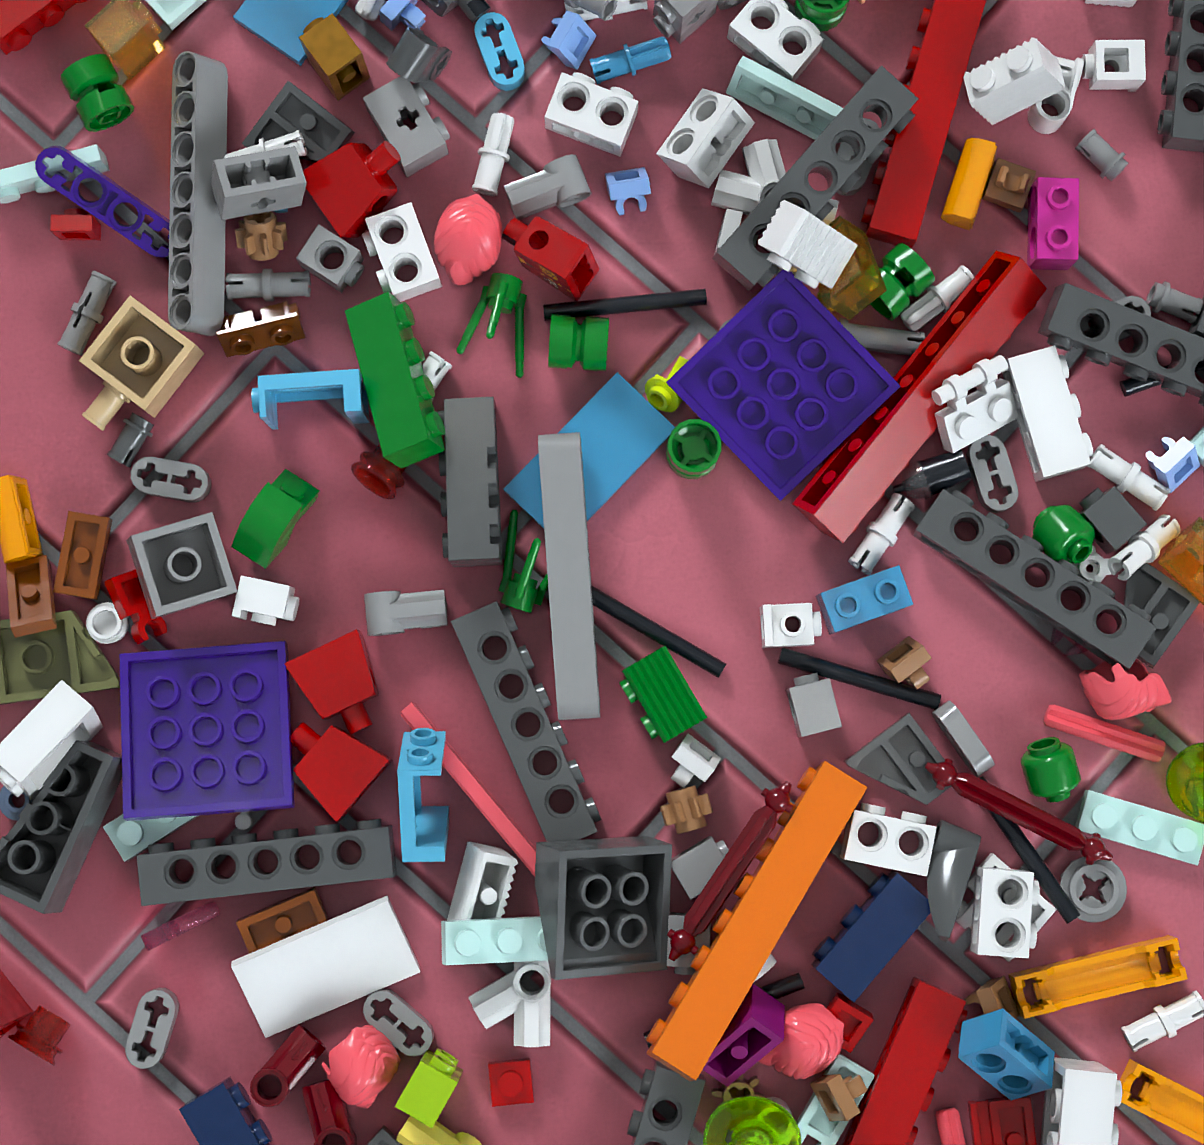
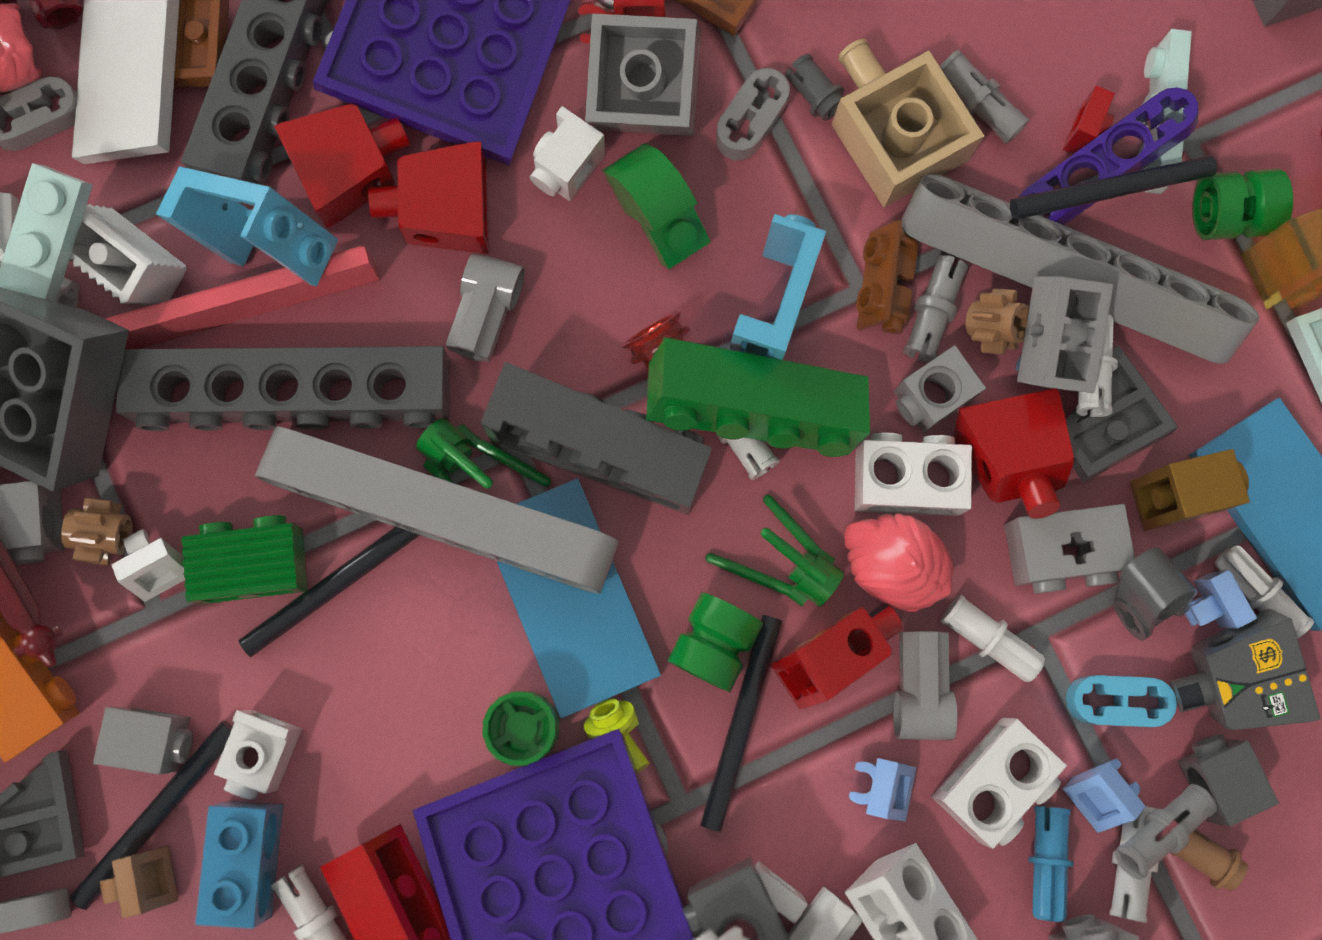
camera: 110 degrees right, 5 degrees down
none -> black bar [1010,155,1217,220]

